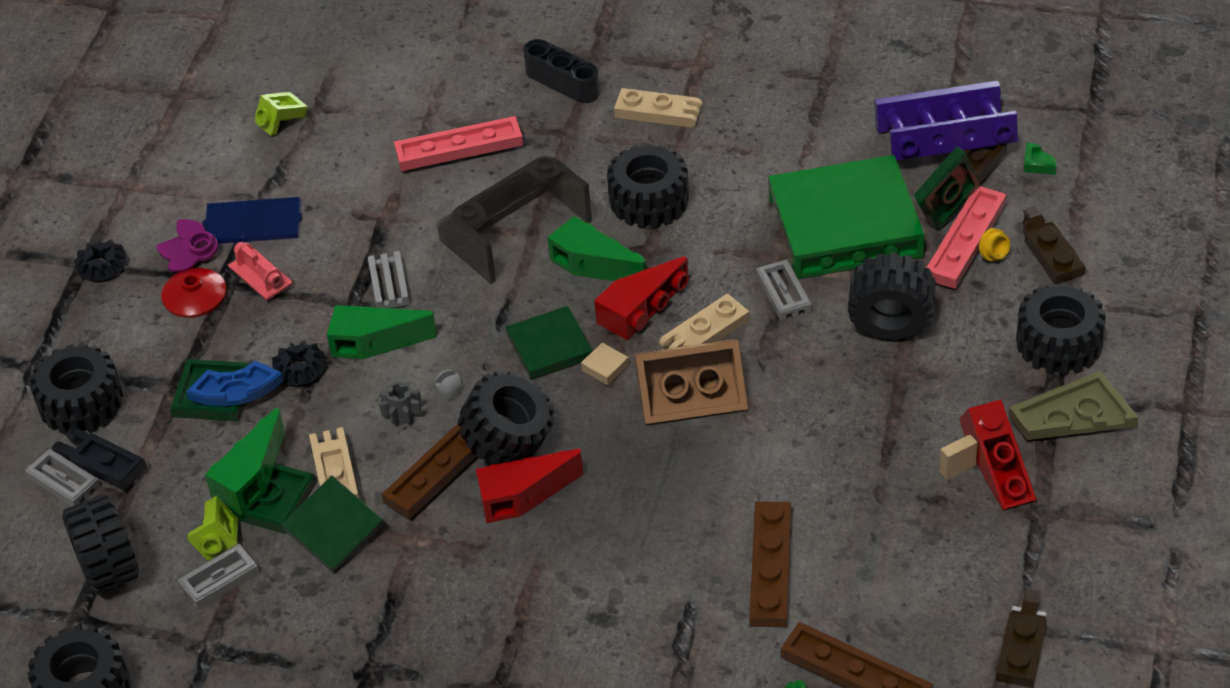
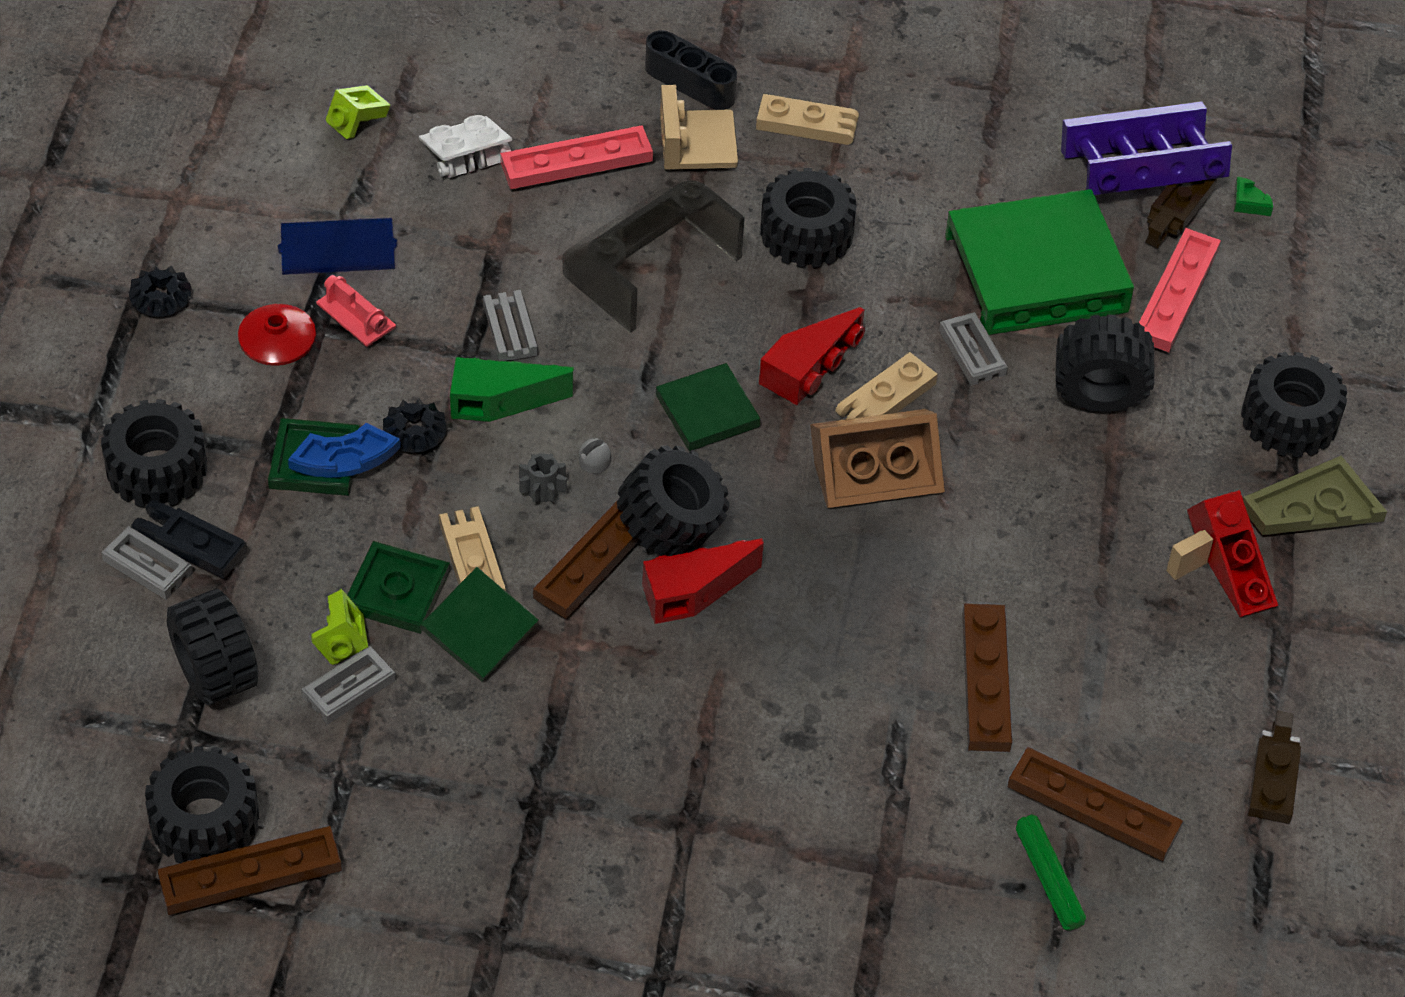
camera: 10 degrees left, 5 degrees up
magenta plate [156,219,219,272] -> none
green slope [205,408,285,515] -> none
green slope [547,216,647,281] -> none
tan tile [581,342,629,385] -> none
dark green tile [914,146,980,231] -> none
yellow plate [979,228,1010,261] -> none
dark brown hinge [1022,206,1086,284] -> none
none -> white hinge [419,115,512,178]
none -> tan bracket [660,85,738,169]

